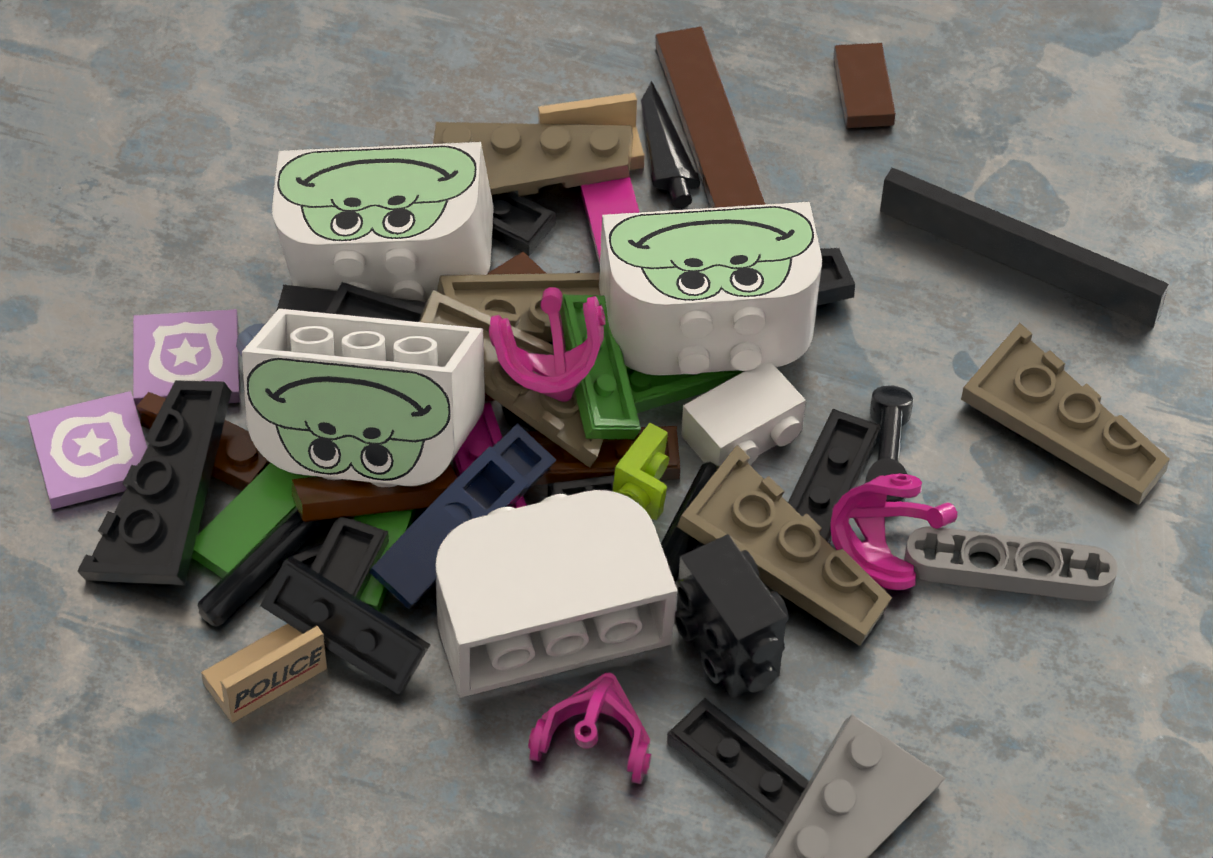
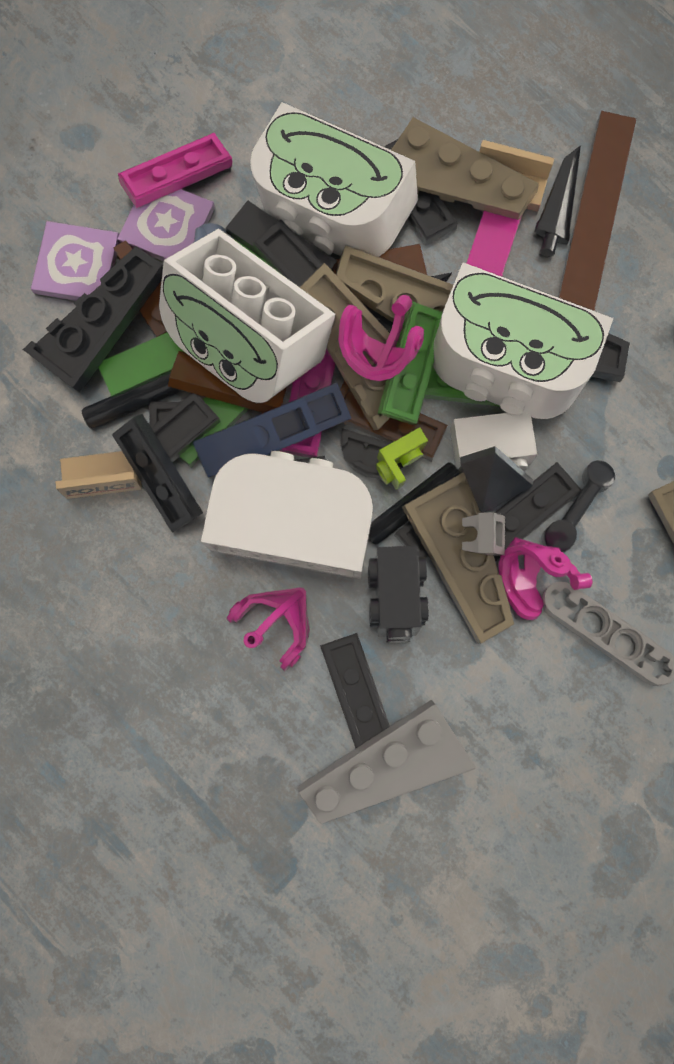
camera: 30 degrees right, 25 degrees up
none -> dark pink tile [118,133,232,208]
none -> black slope [460,446,533,513]
none -> light grey tile [462,512,505,555]

